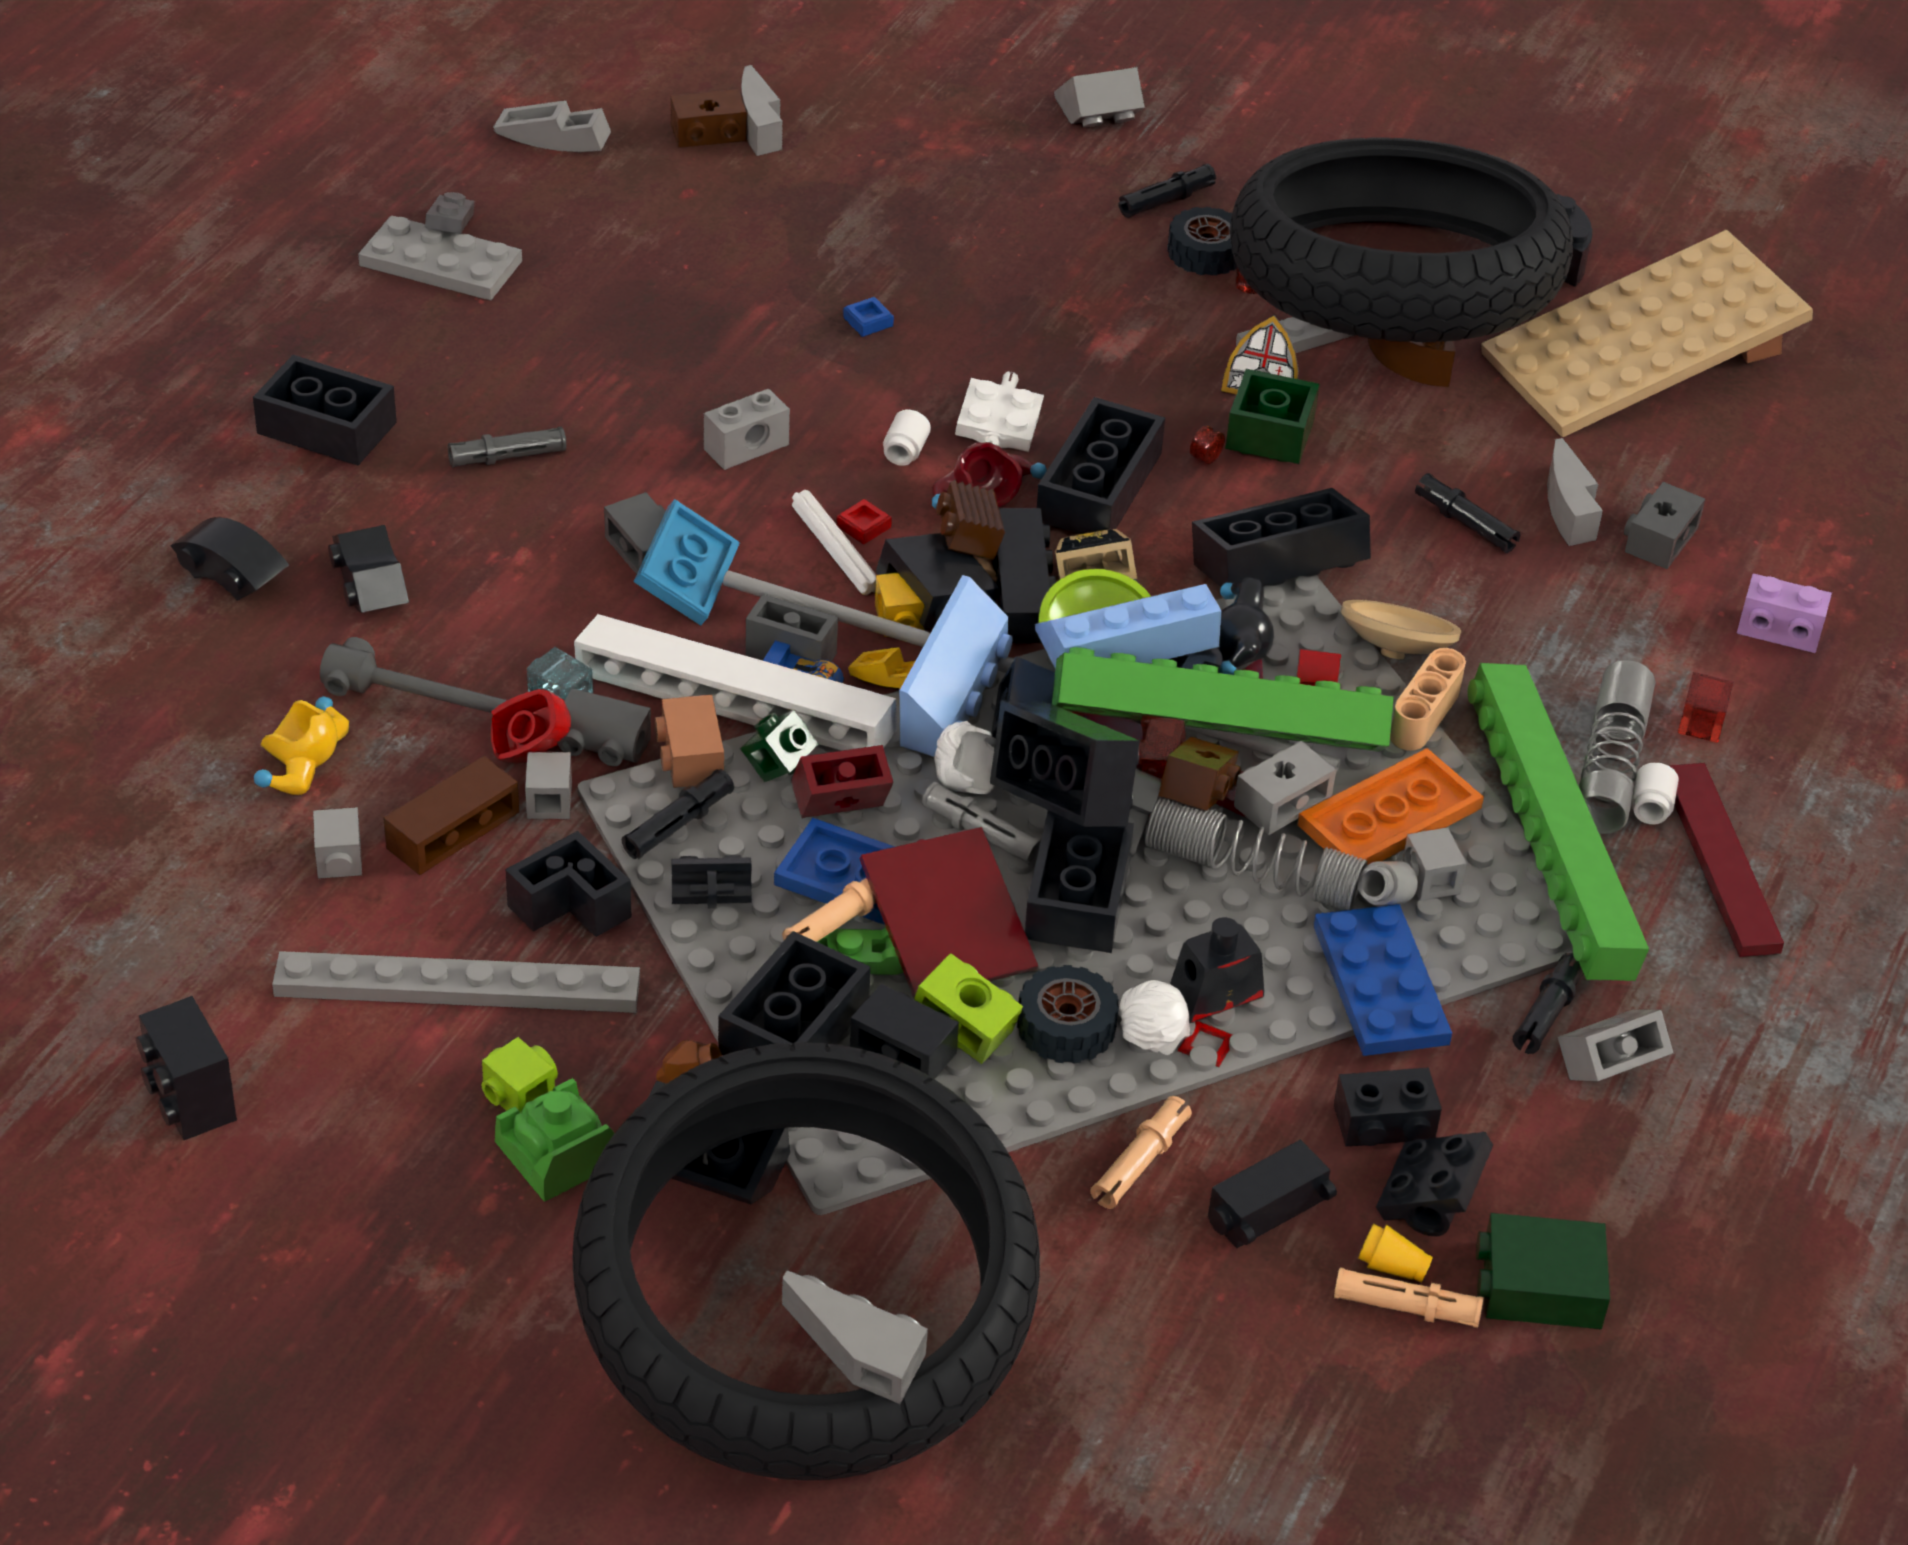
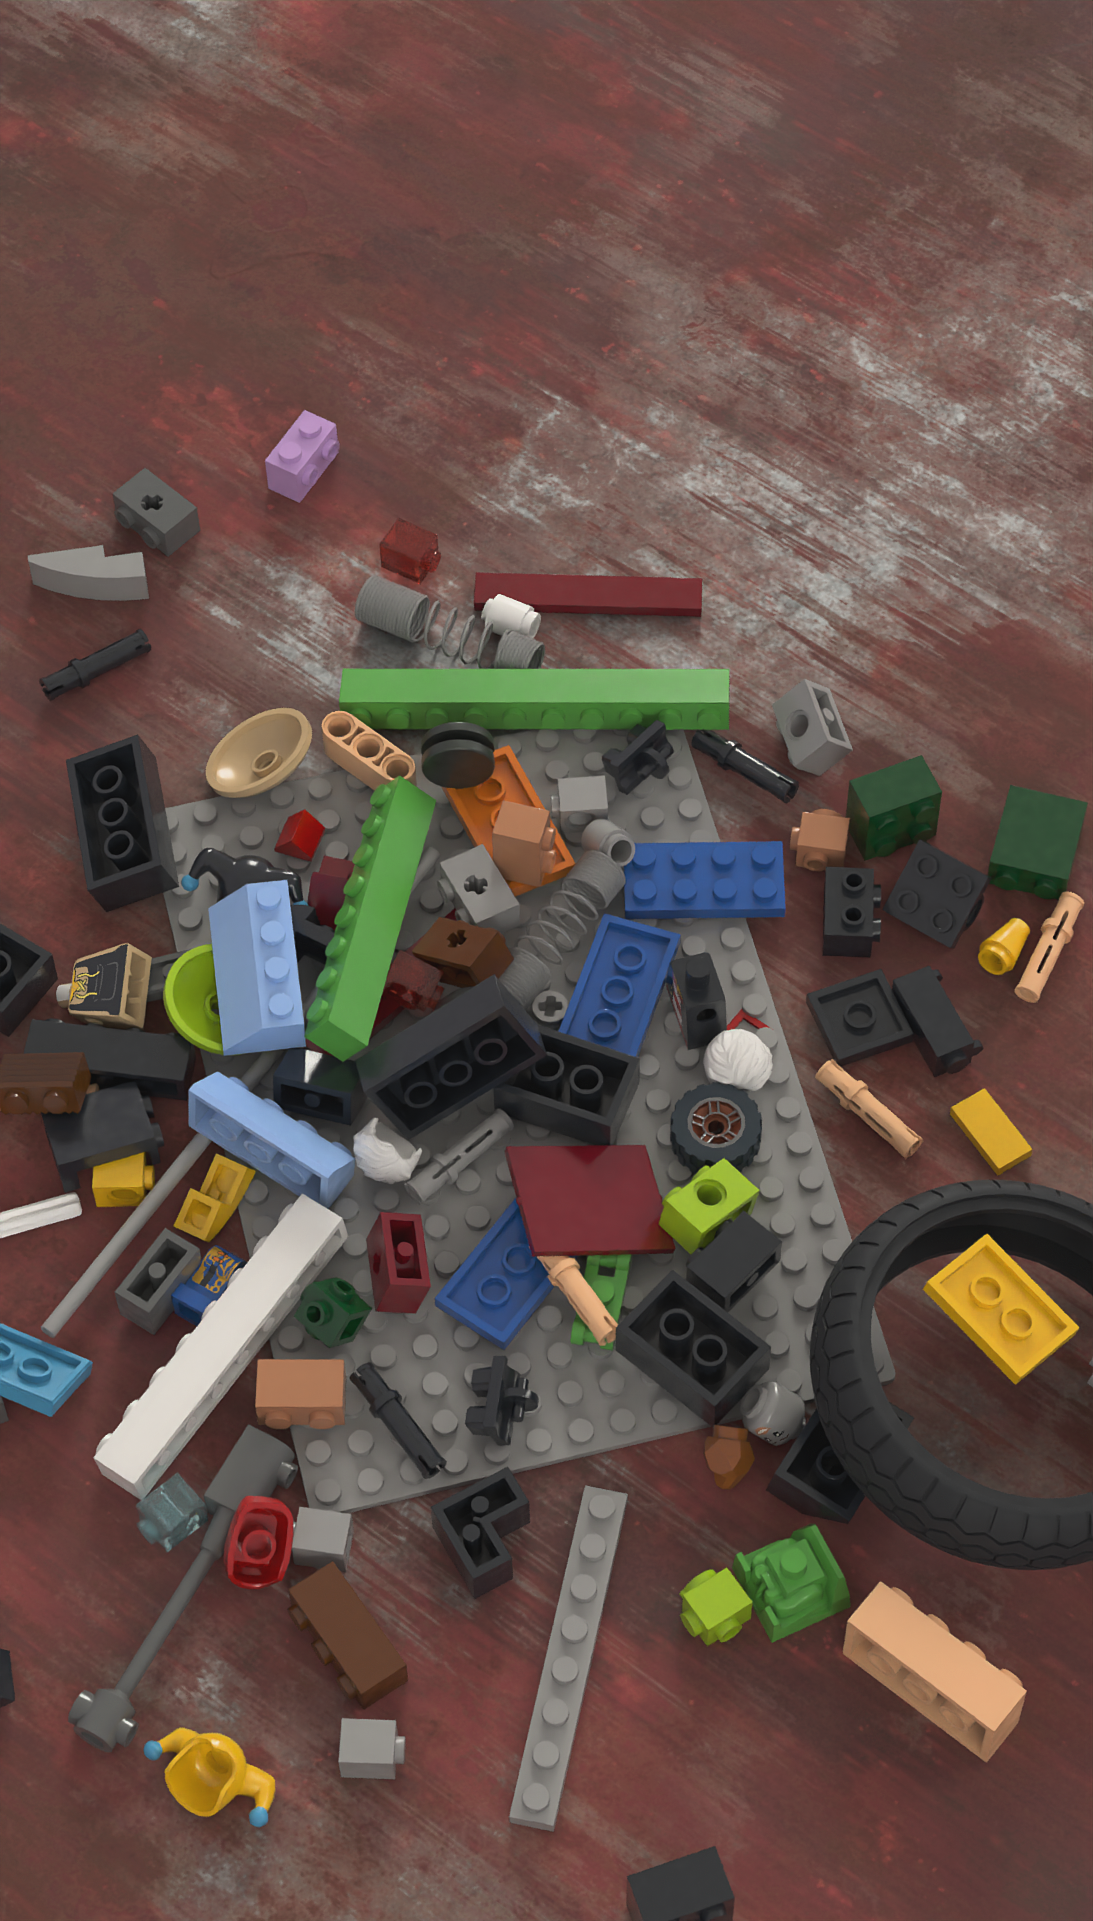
camera: 75 degrees left, 15 degrees up
none -> pearl dark grey head [421,722,495,789]
none -> nougat brick [492,800,556,887]
none -> light grey bush [532,990,568,1031]
none -> blue plate [558,913,681,1058]
none -> black hips [602,720,674,795]
none -> nougat brick [790,809,850,871]
none -> black plate [806,969,914,1067]
none -> light nougat brick [843,1581,1027,1763]
none -> dark green brick [846,755,942,861]
none -> yellow plate [923,1234,1080,1385]
none -> yellow tile [950,1088,1033,1176]

